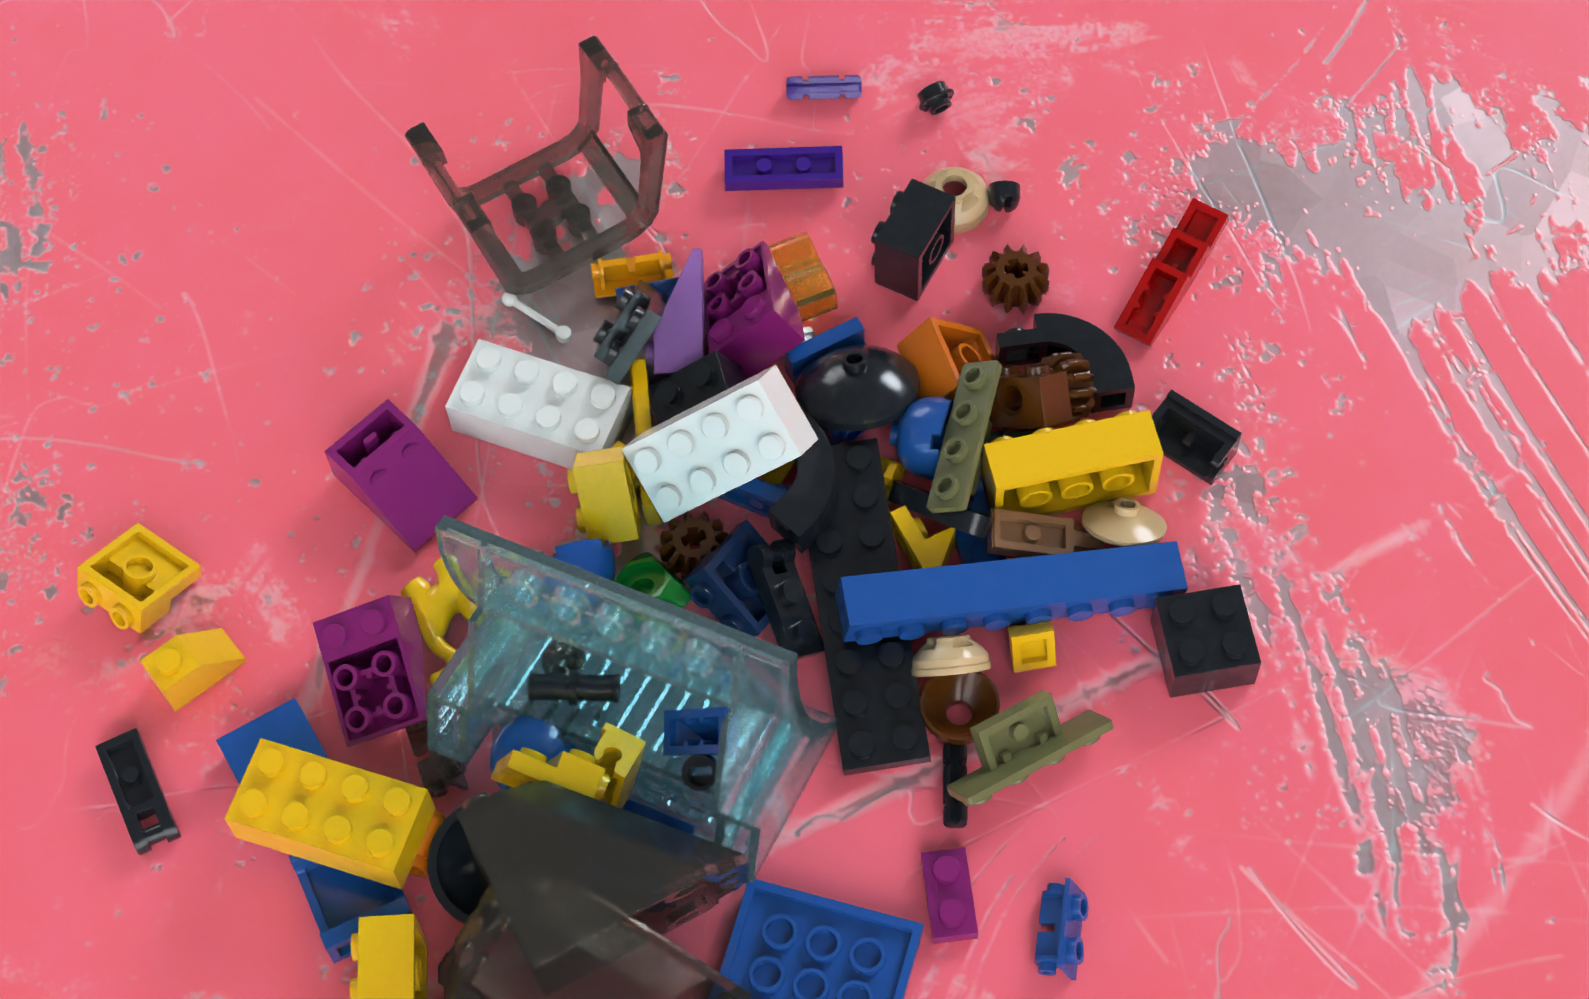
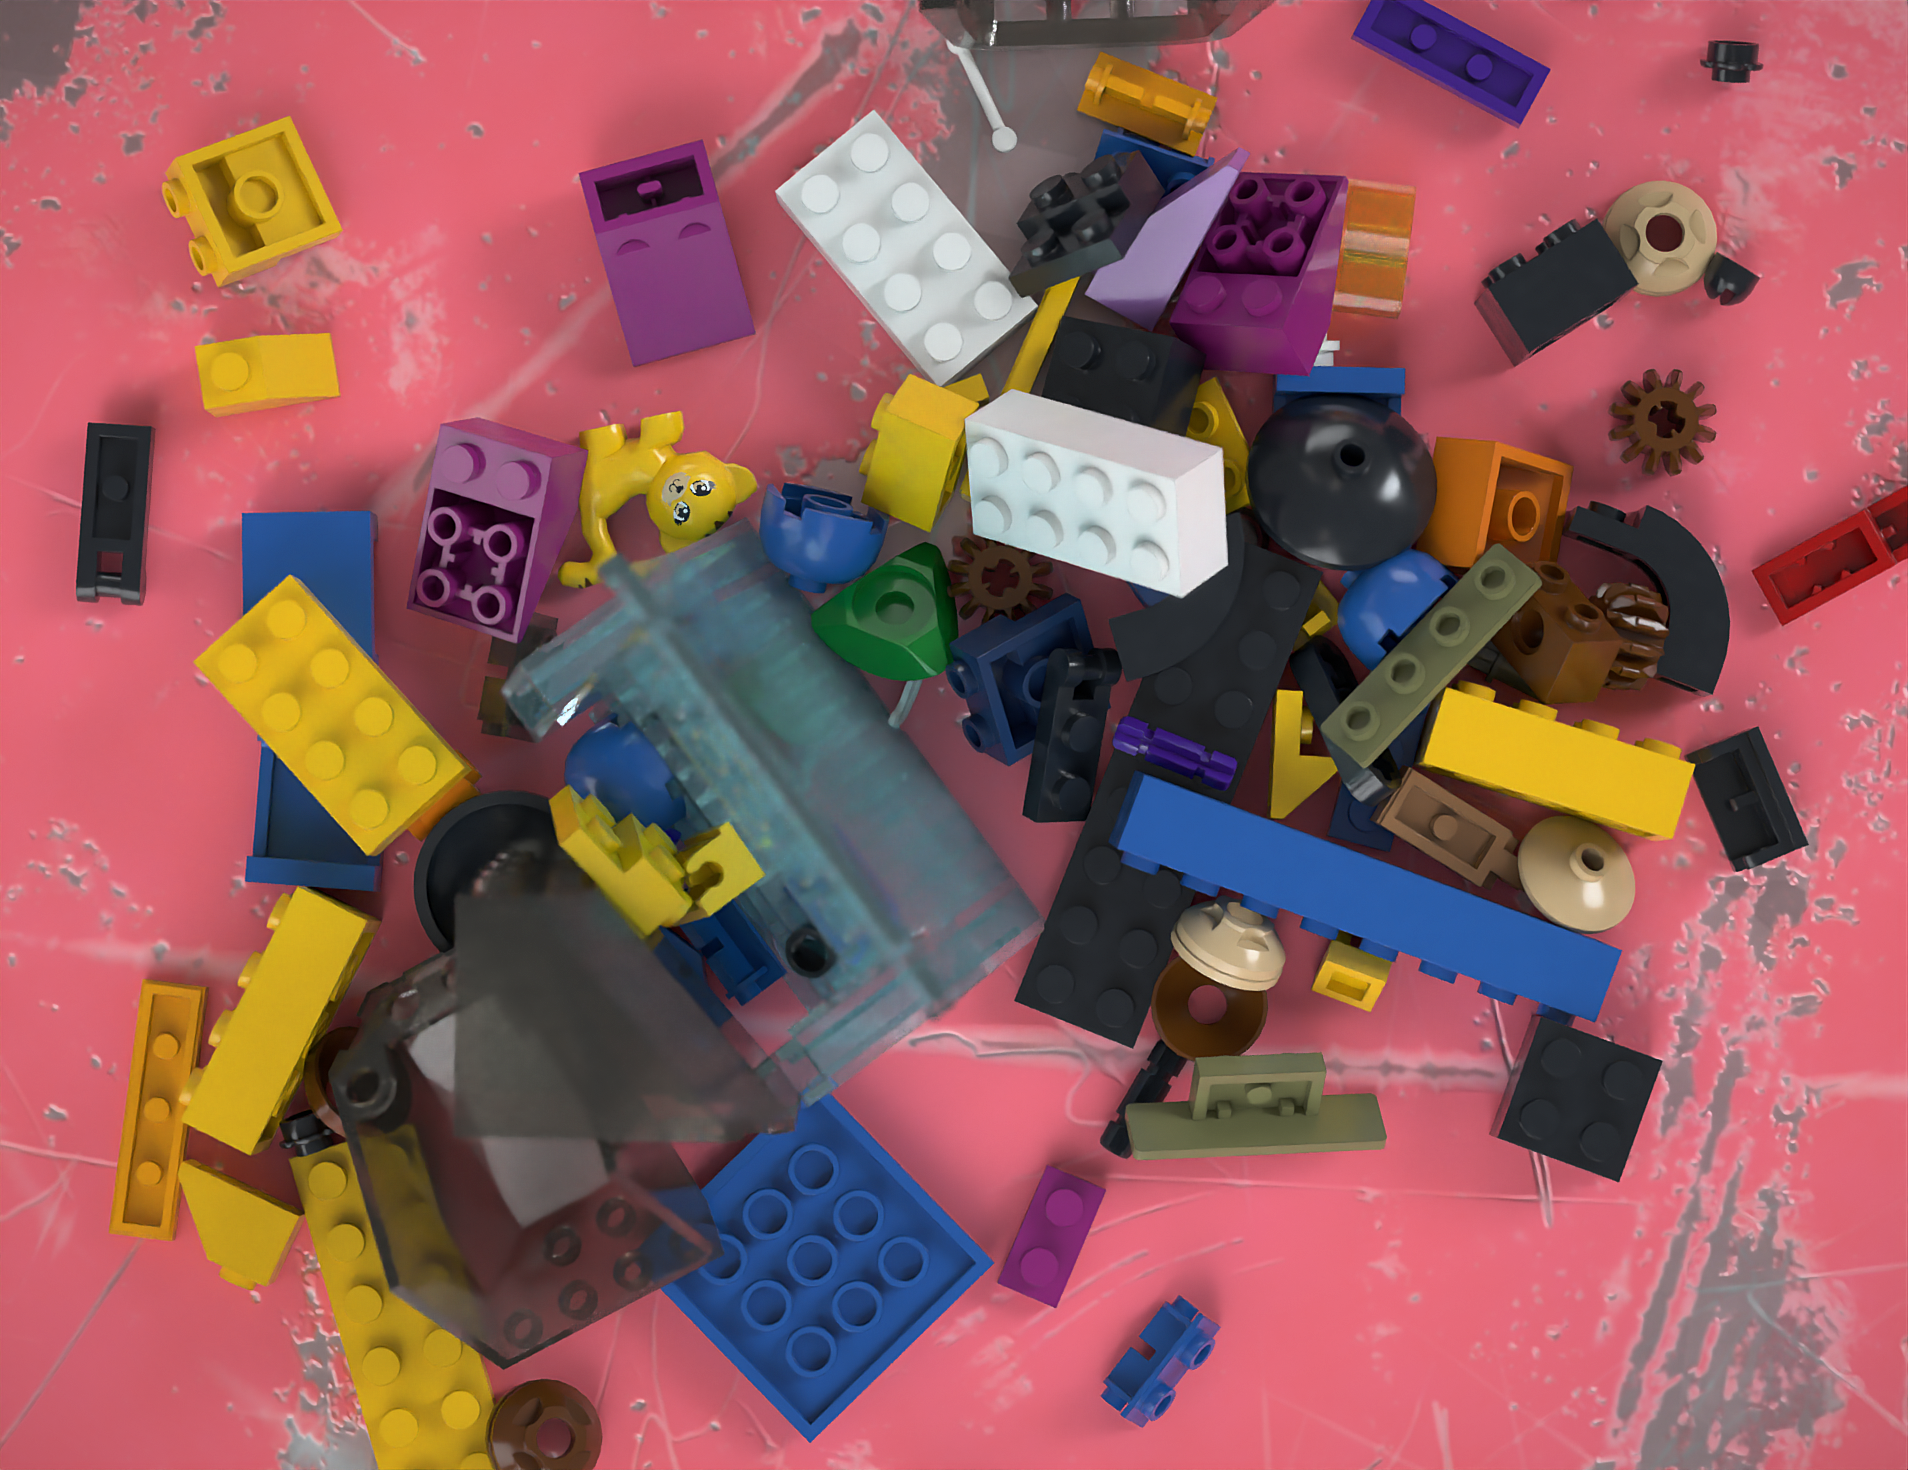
camera: 25 degrees right, 25 degrees up
none -> dark purple axle [1112,716,1237,791]

